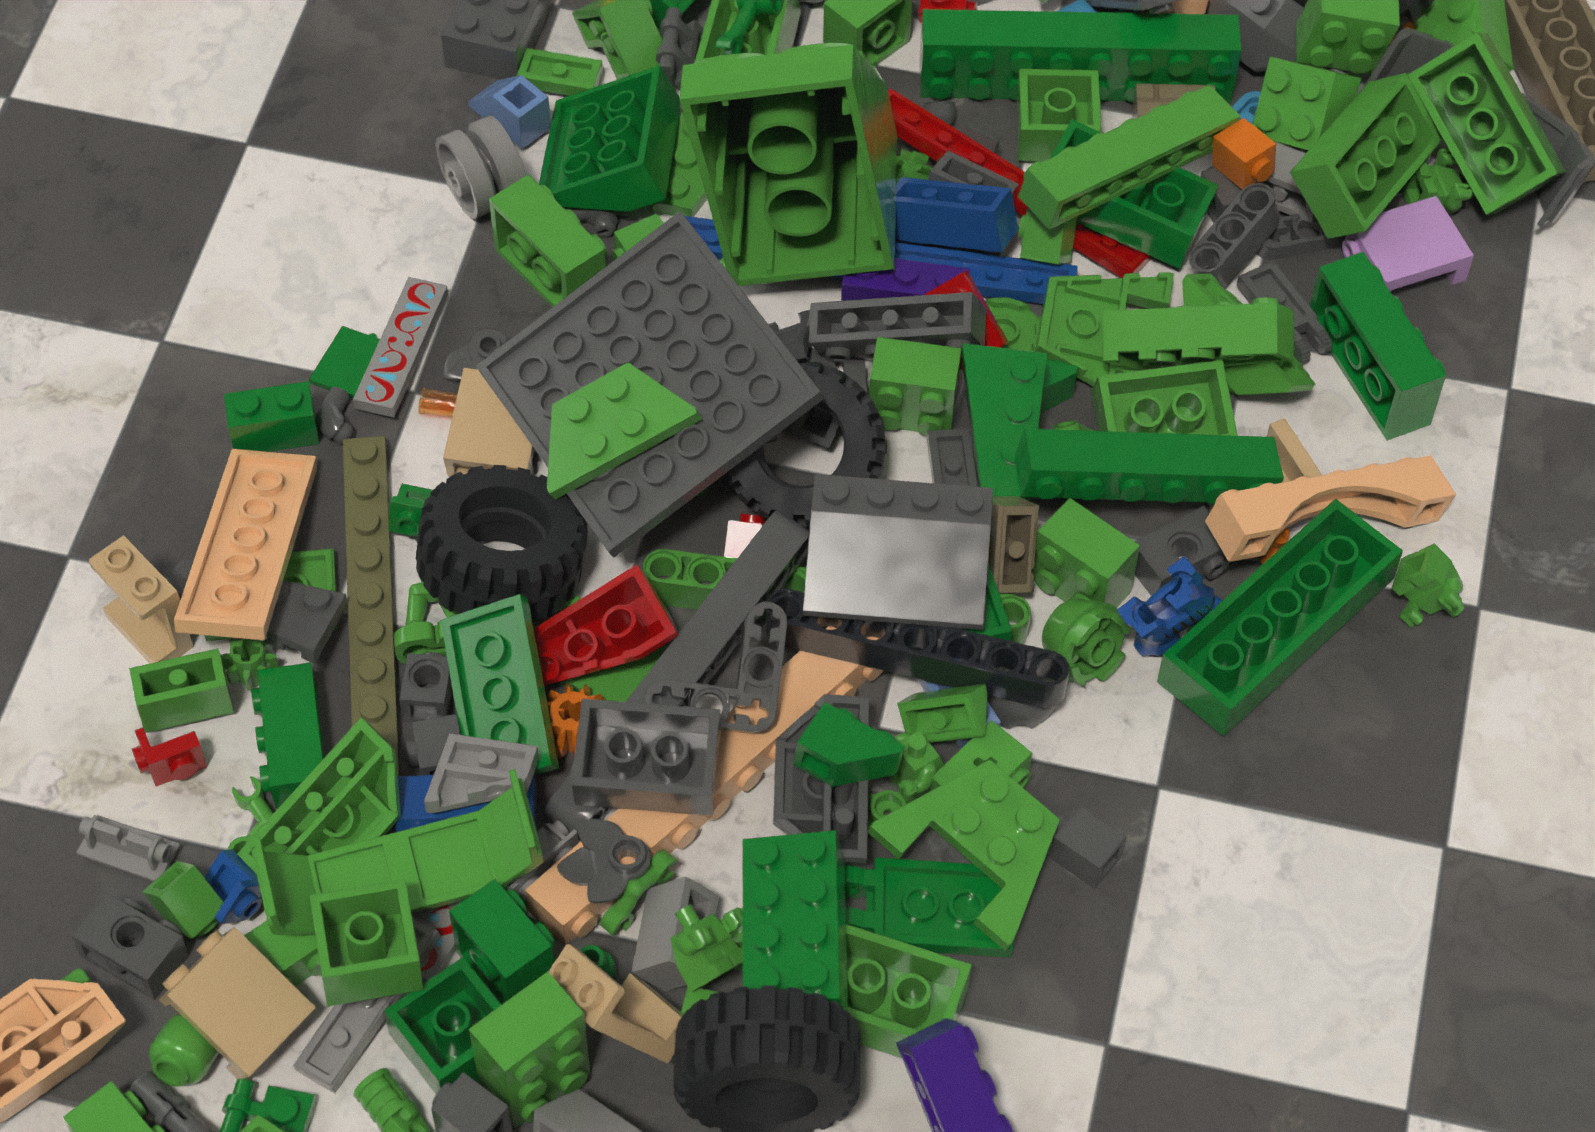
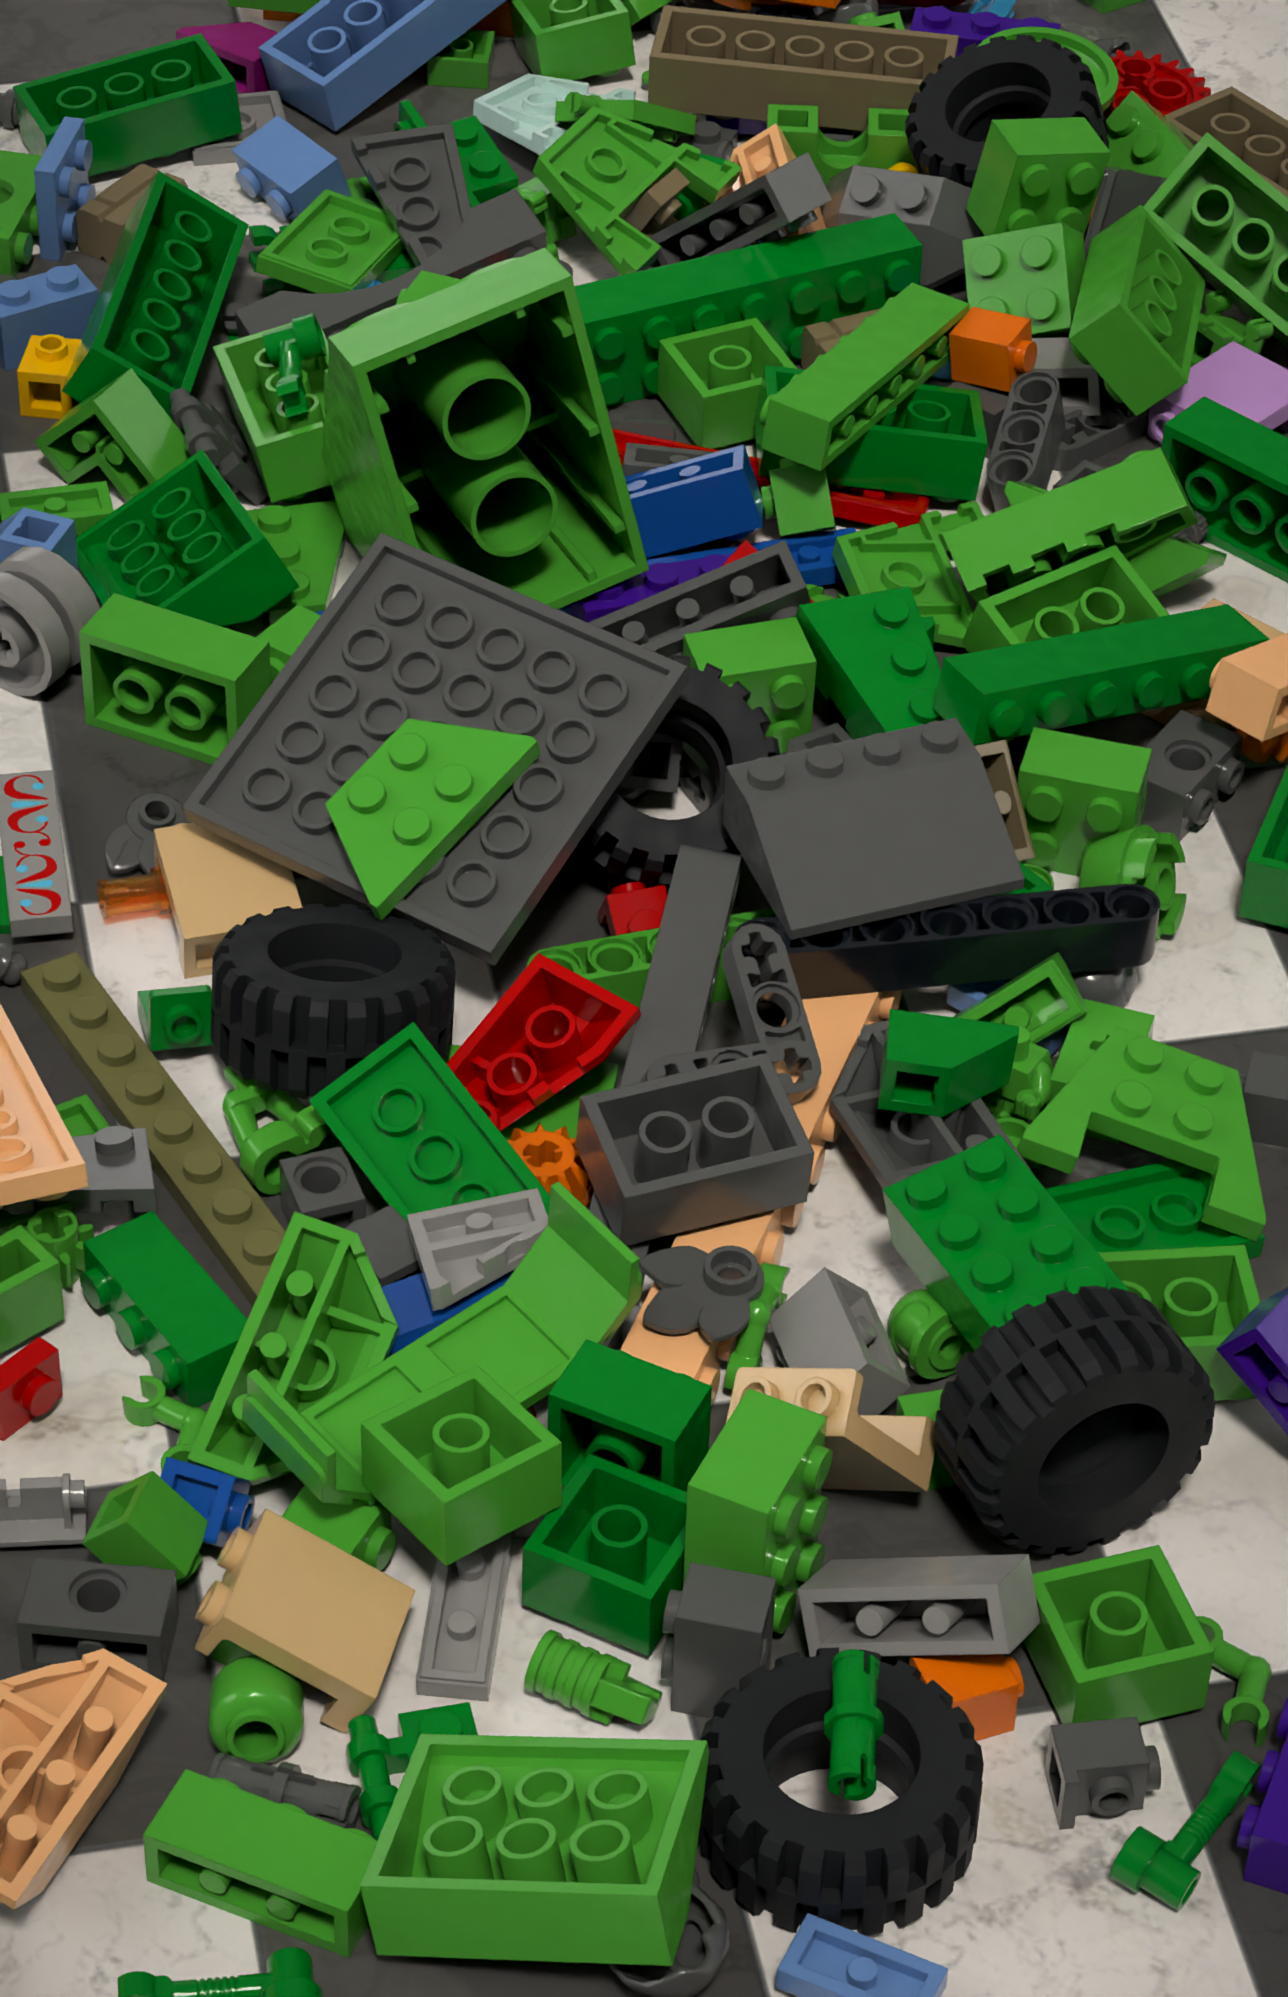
camera: 25 degrees left, 15 degrees down
bright green piece [670,904,743,992] -> none
blue animal [1117,556,1221,656] -> none

